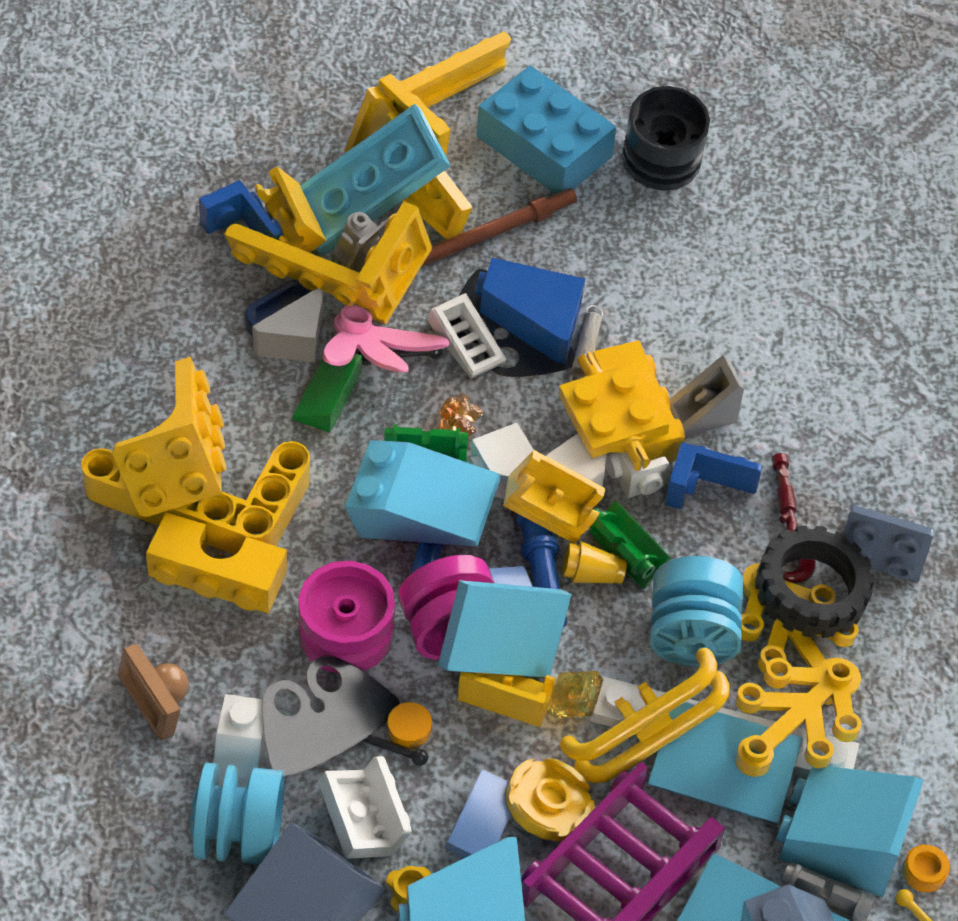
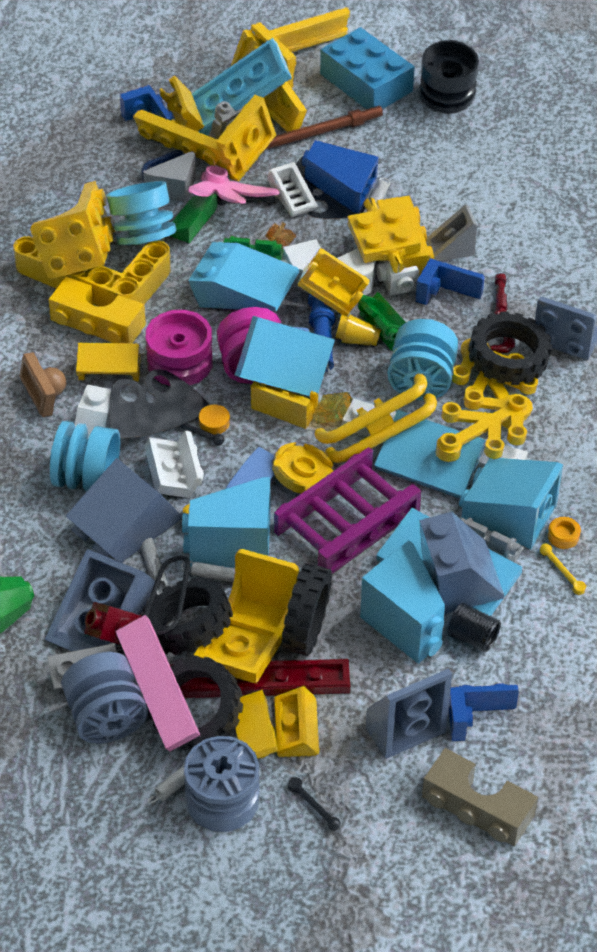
camera: 10 degrees right, 5 degrees down
none -> yellow hinge [76,343,141,382]
none -> medium azure wheel [106,181,176,245]

